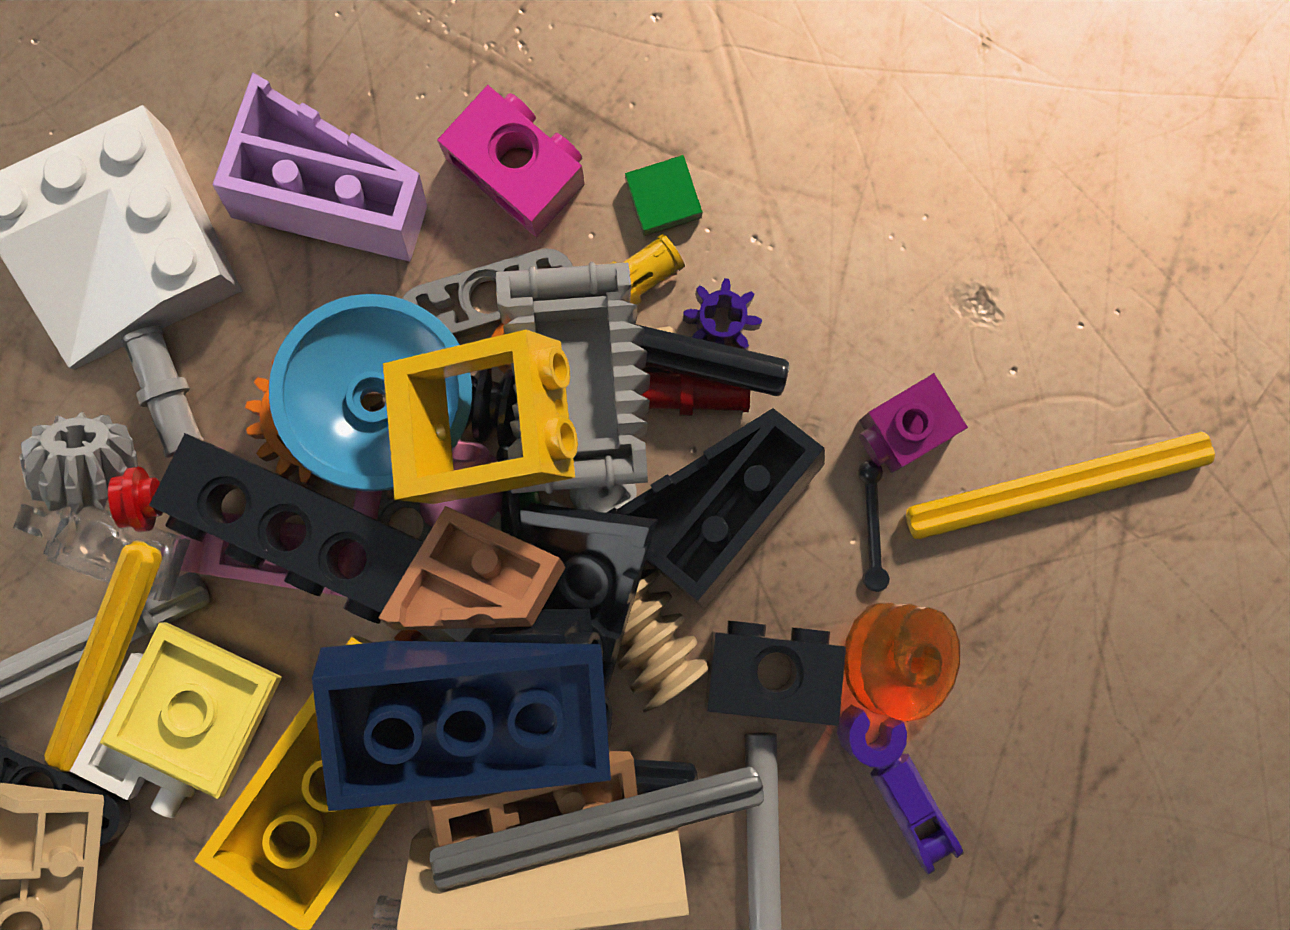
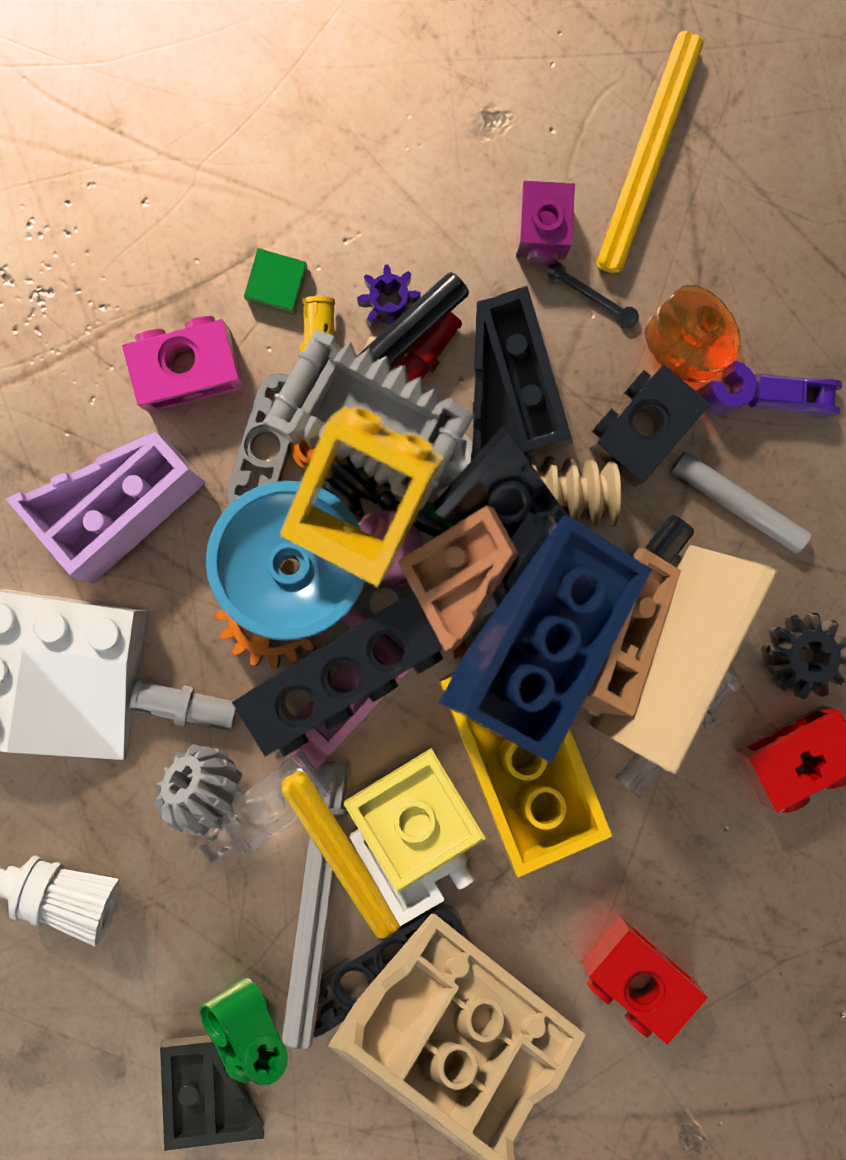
camera: 55 degrees left, 5 degrees up
red plate [108,466,163,533] -> none
dark grey axle [429,766,764,890] -> none

